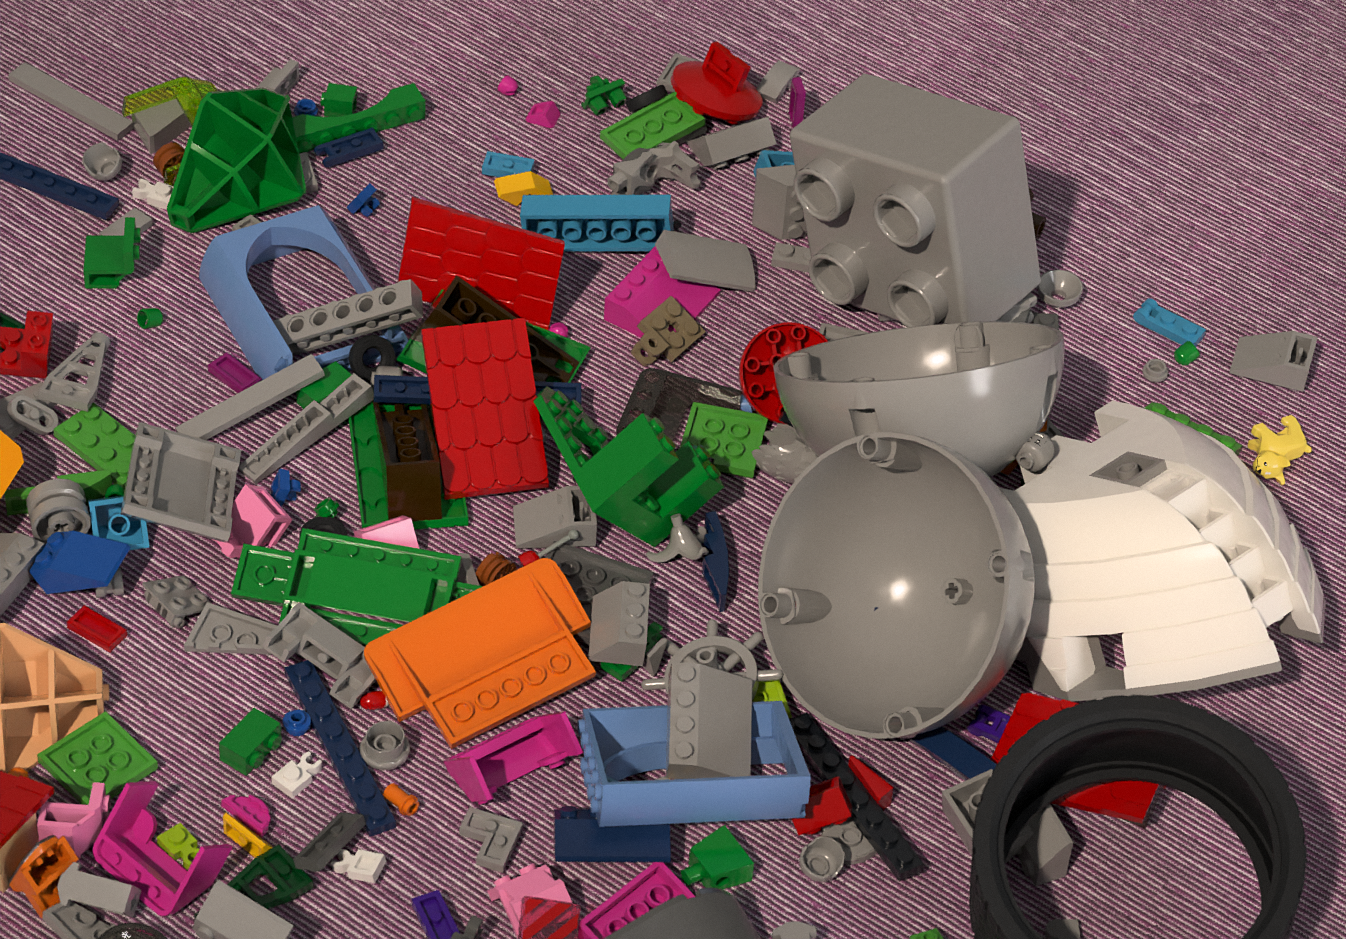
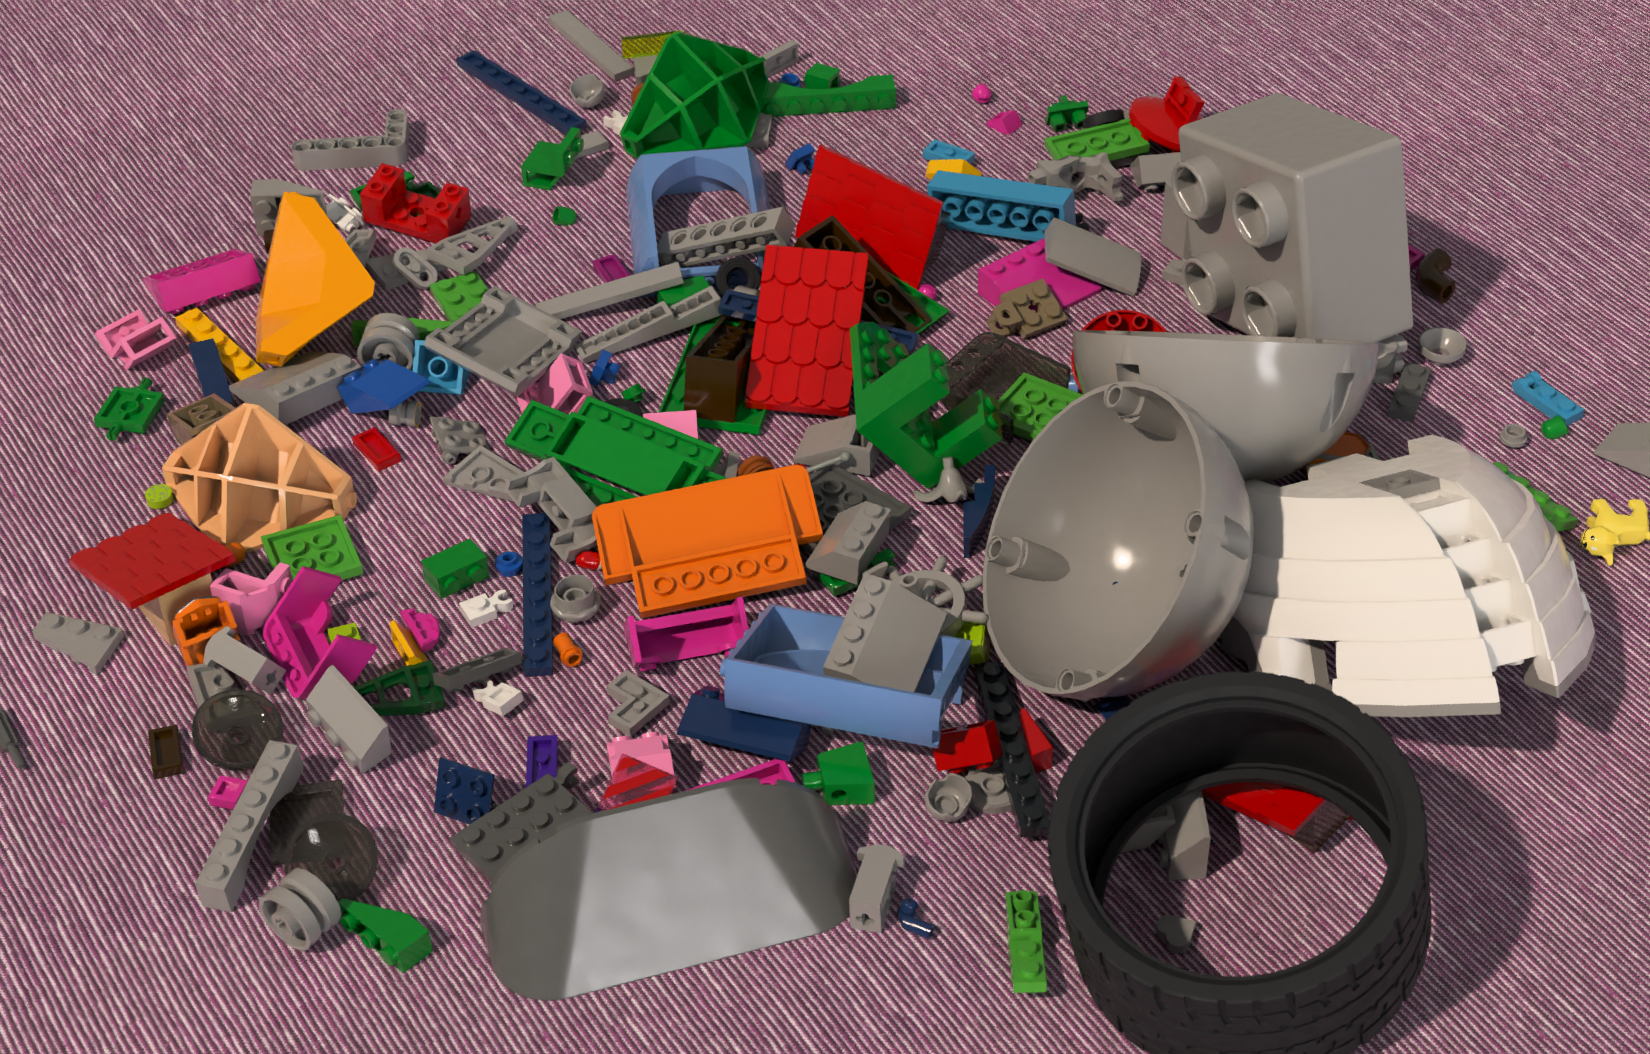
camera: 25 degrees right, 5 degrees down
dark blue hinge [314,127,383,168] -> none
light grey head [1015,432,1055,472] -> none

